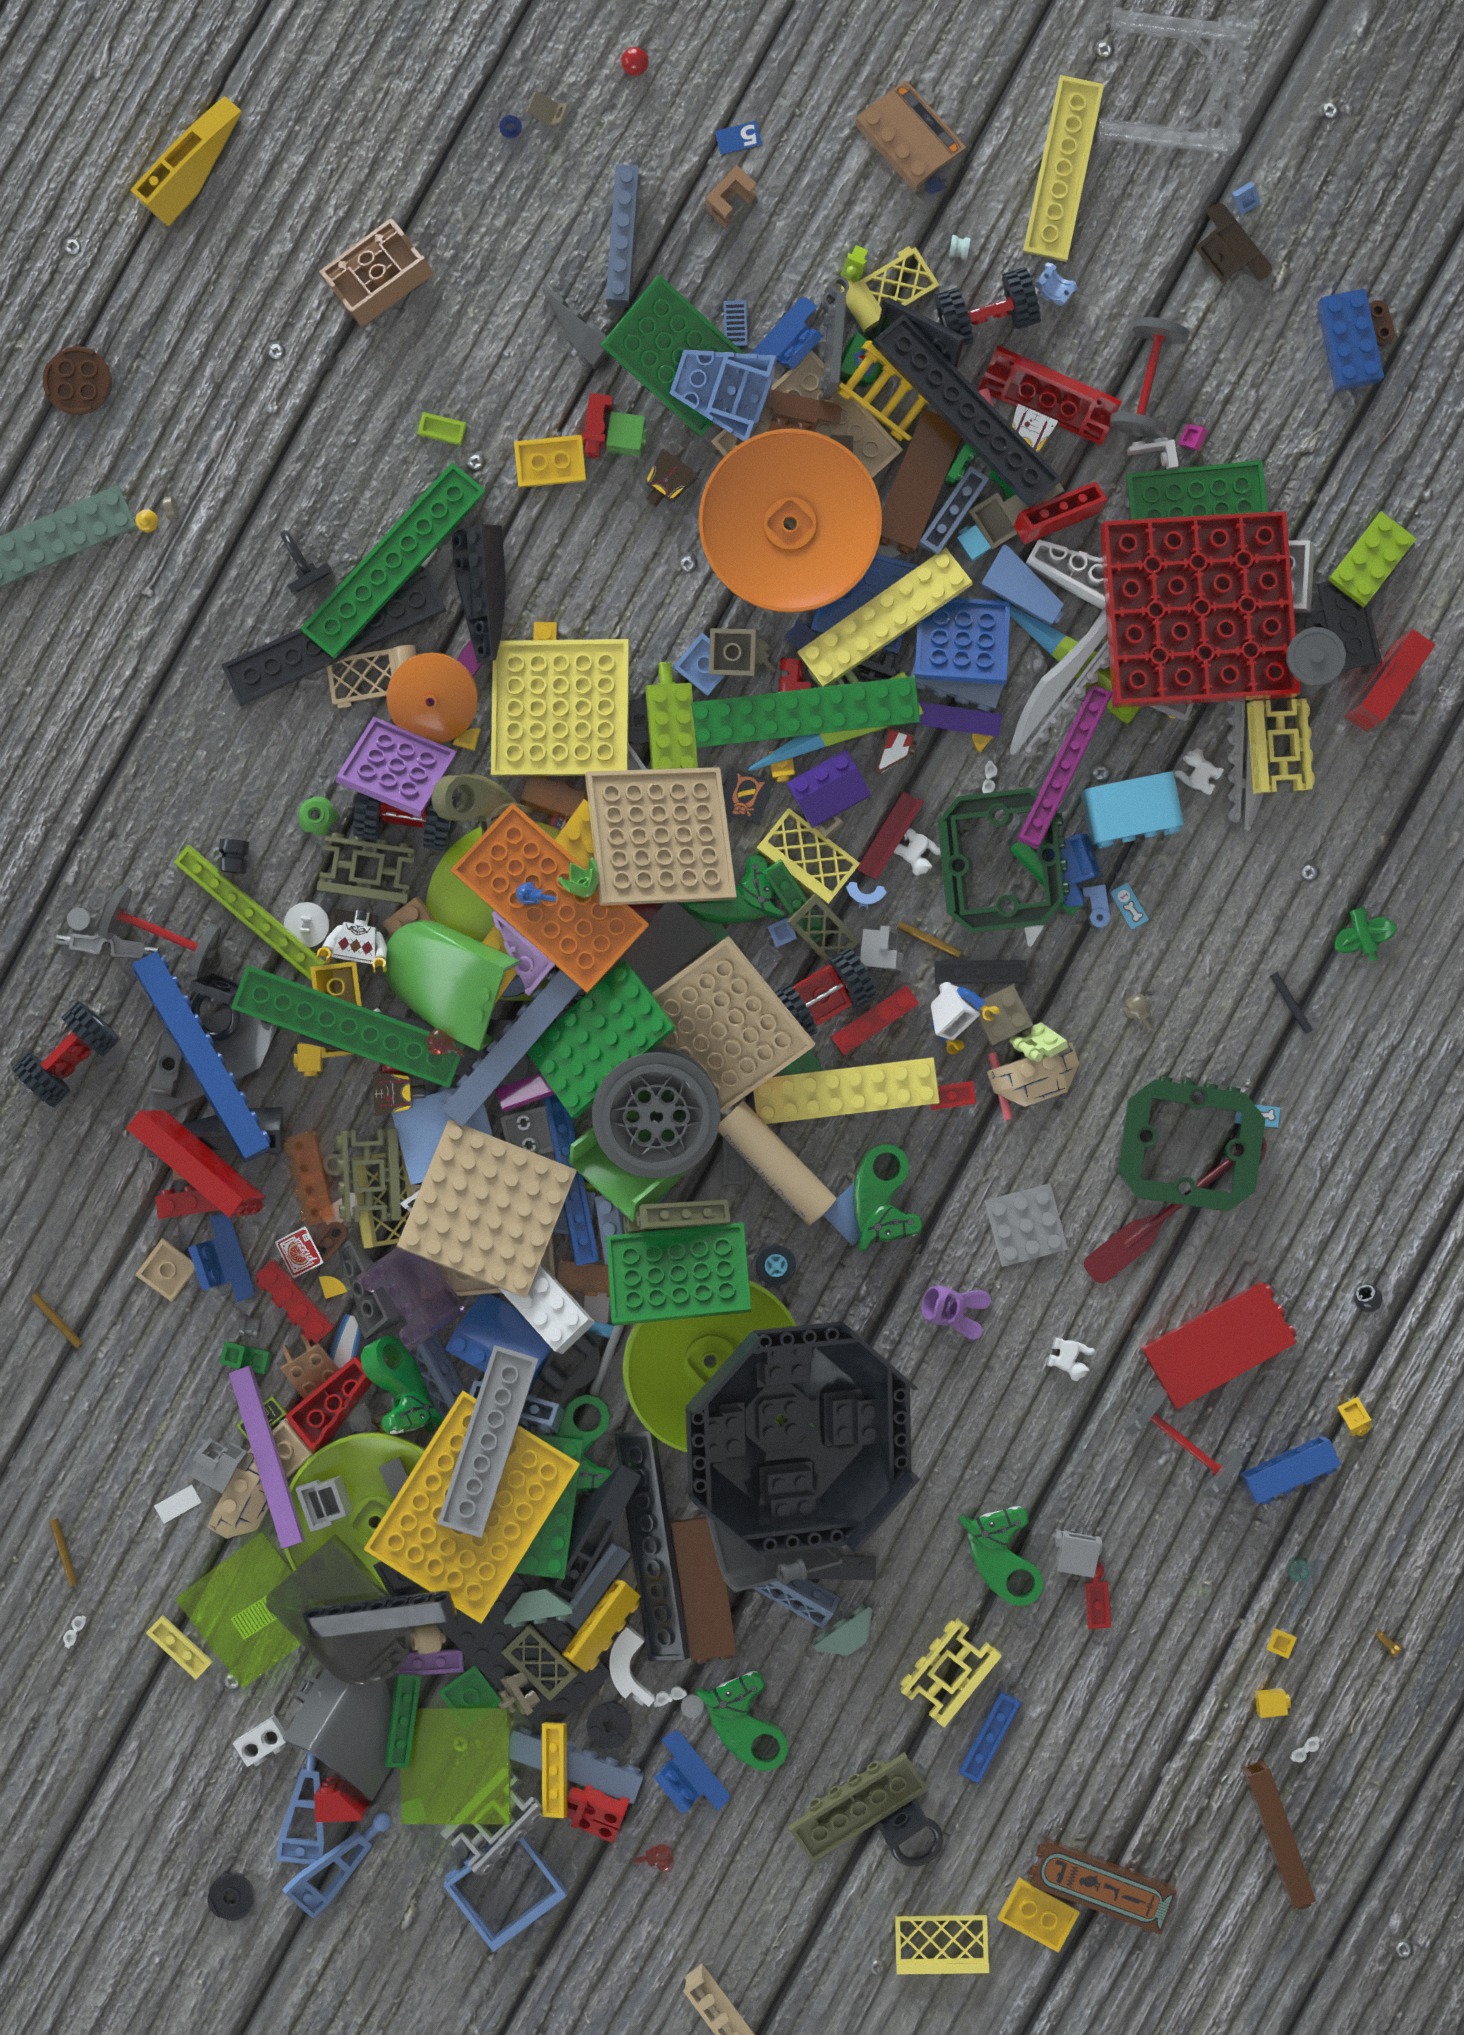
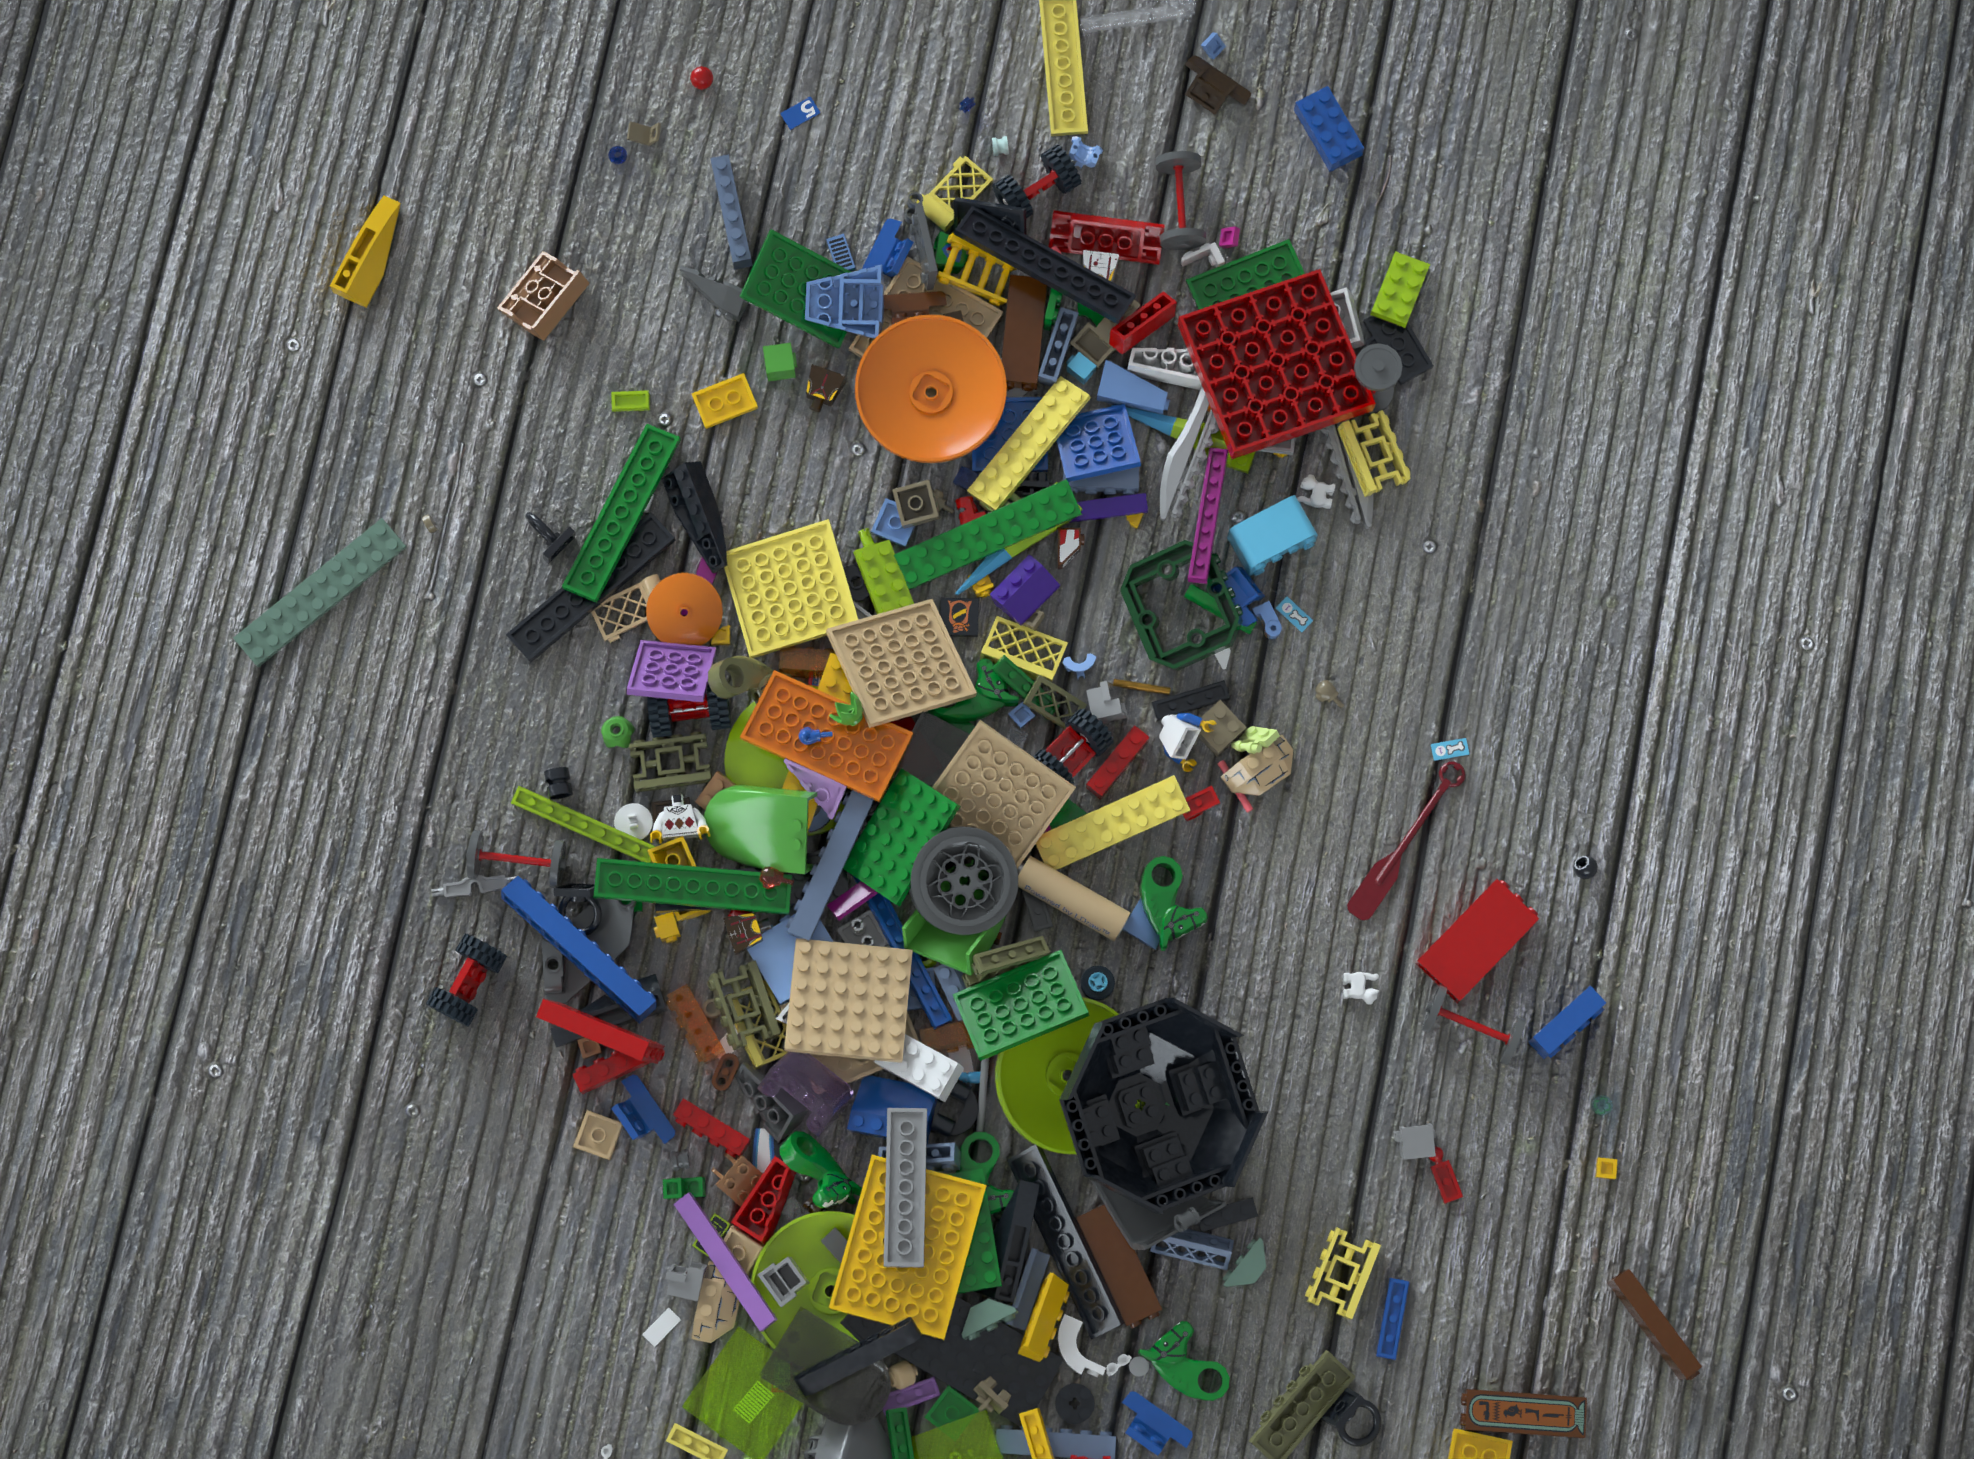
camera: 15 degrees left, 10 degrees down
pearl gold bar [30,1293,83,1349] -> none
reddish brown tile [43,346,112,415] -> none
pearl gold bar [49,1518,78,1586] -> none
light grey tile [67,908,91,931] -> none
yellow plate [135,510,159,533] -> none
sticker [275,1227,323,1278] -> none
yellow tile [319,1276,348,1299] -> none
sand blue fence [401,1325,466,1420] -> none
olive window [501,1624,579,1701] -> none
yellow plate [533,622,557,640] -> none
red hips [582,393,614,459] -> none
medium nougat panel [705,165,757,229] -> none
lime piece [840,245,868,282] -> none
medium nougat piece [856,80,966,193] -> none
dark red fence [857,792,924,881] -> none
white animal [893,828,941,876] -> none
medium lavender piece [921,1285,991,1340] -> none
green animal [958,1506,1043,1606] -> none
white piece [982,761,997,793] -> none
light grey plate [984,1183,1068,1267] -> none
dark green panel [1117,1076,1266,1212] -> none
yellow brick [1255,1688,1291,1718] -> none
black bar [1270,972,1313,1034] -> none
white piece [1290,1736,1320,1762] -> none
green plant [1335,907,1398,962] -> none
yellow bracket [1338,1397,1372,1437] -> none
red tile [1344,629,1436,732] -> none
reddish brown plate [1369,300,1395,346] -> none
pearl gold piece [1375,1630,1405,1660] -> none

